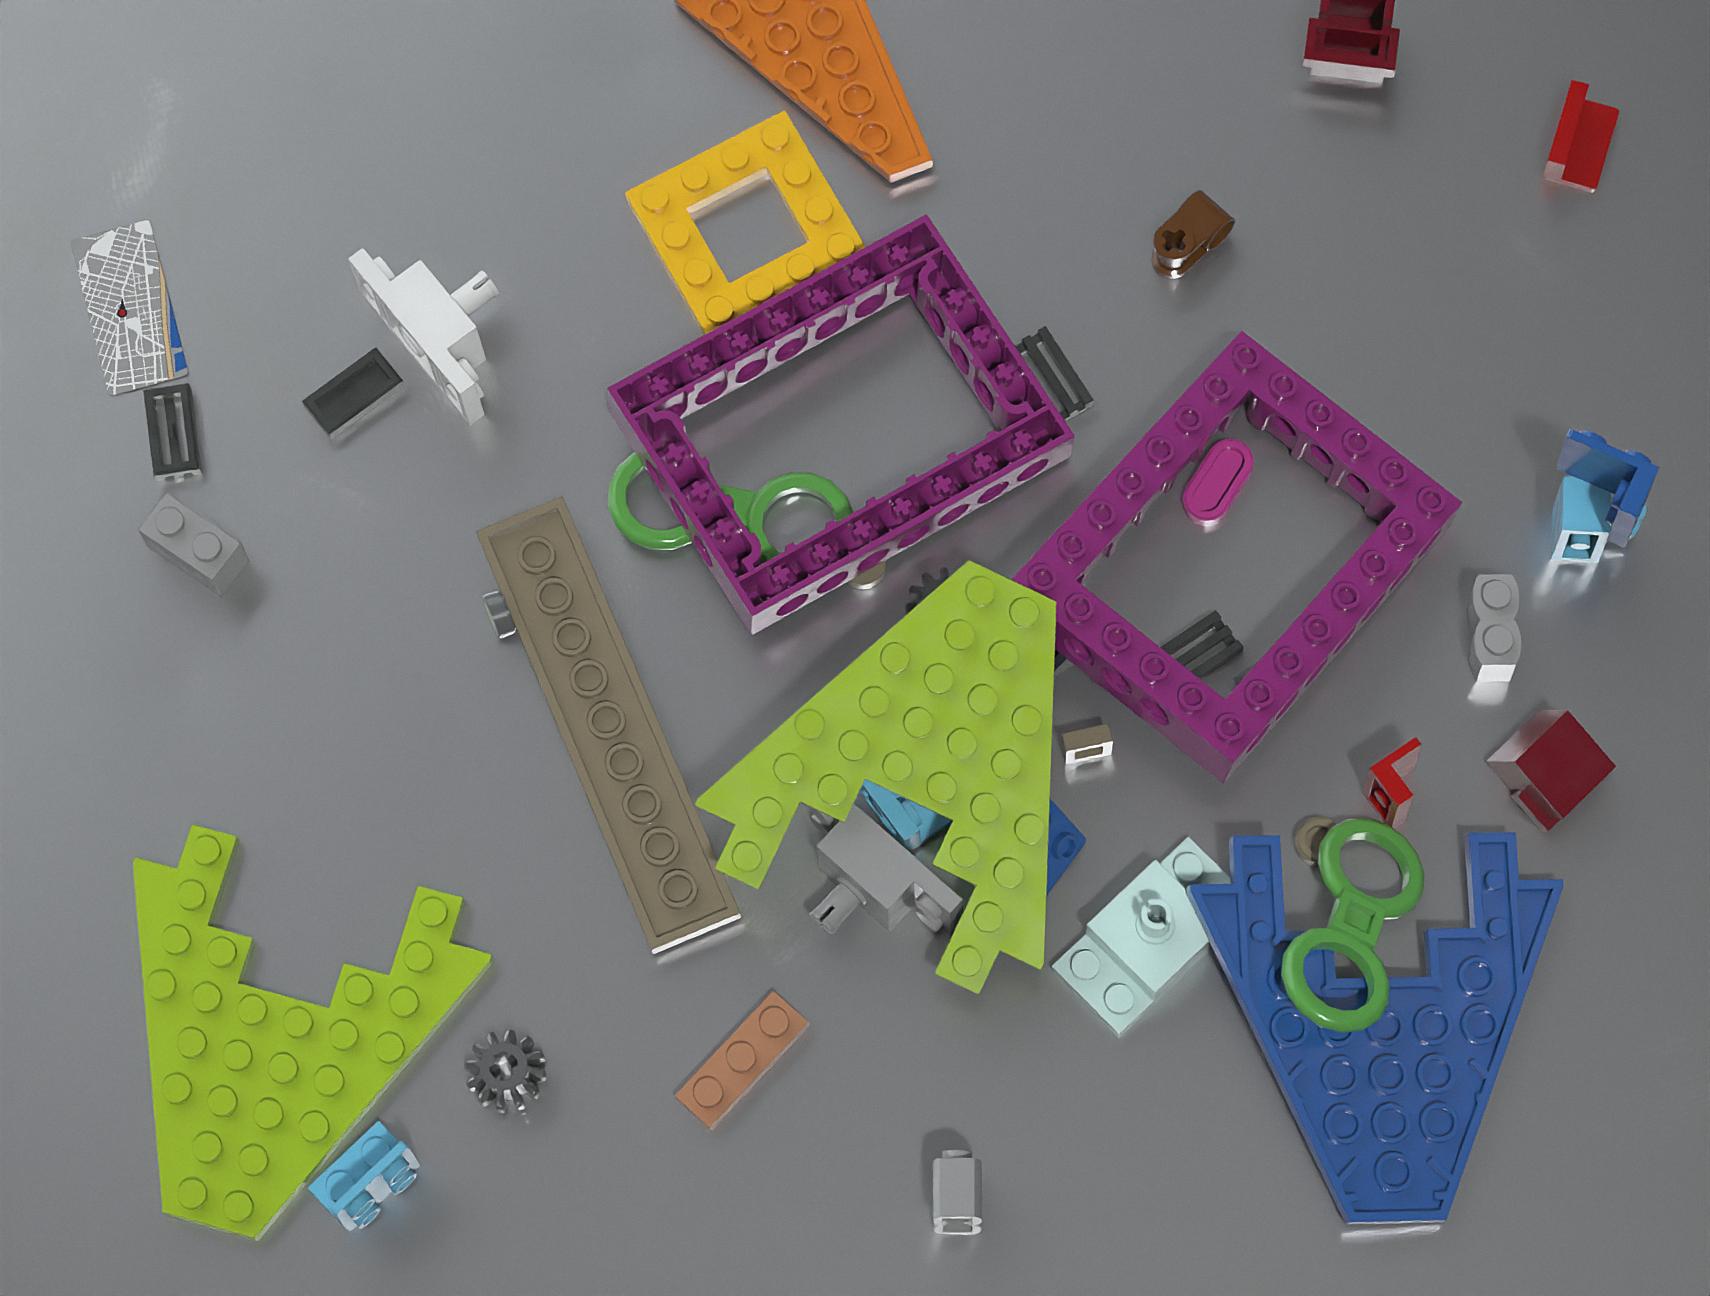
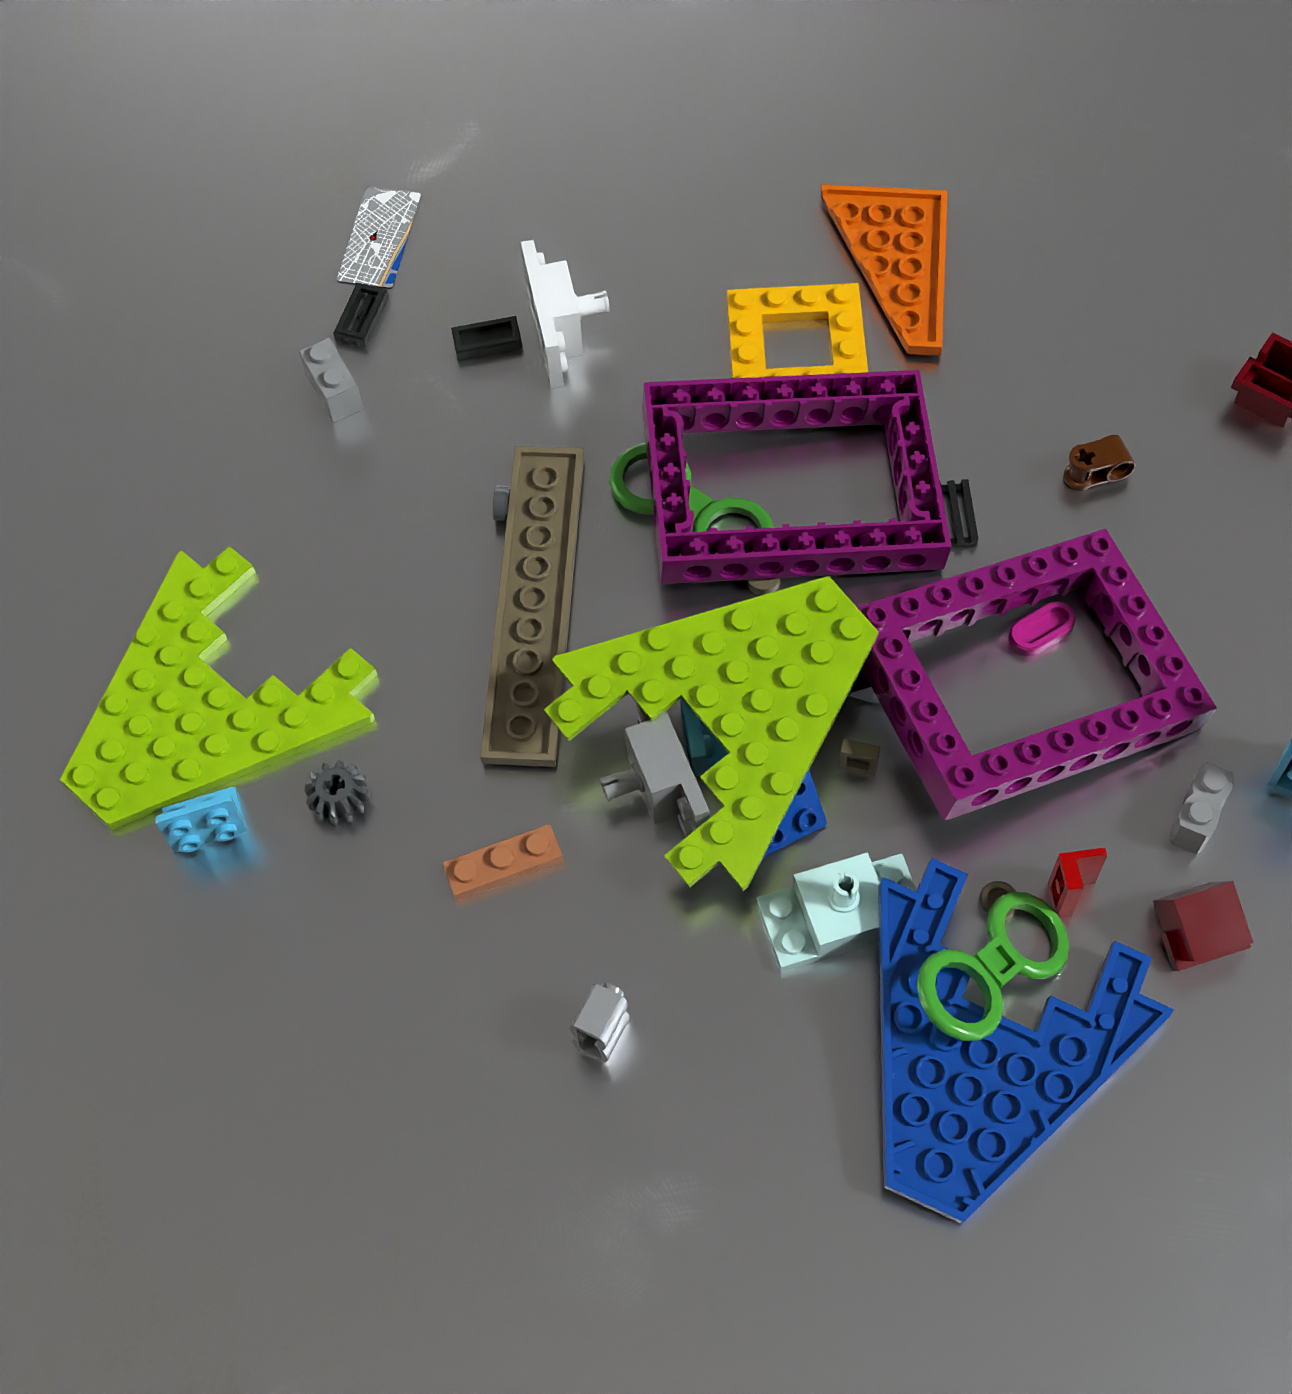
camera: 25 degrees right, 10 degrees down
pearl dark grey tile [1160,610,1243,679] -> none

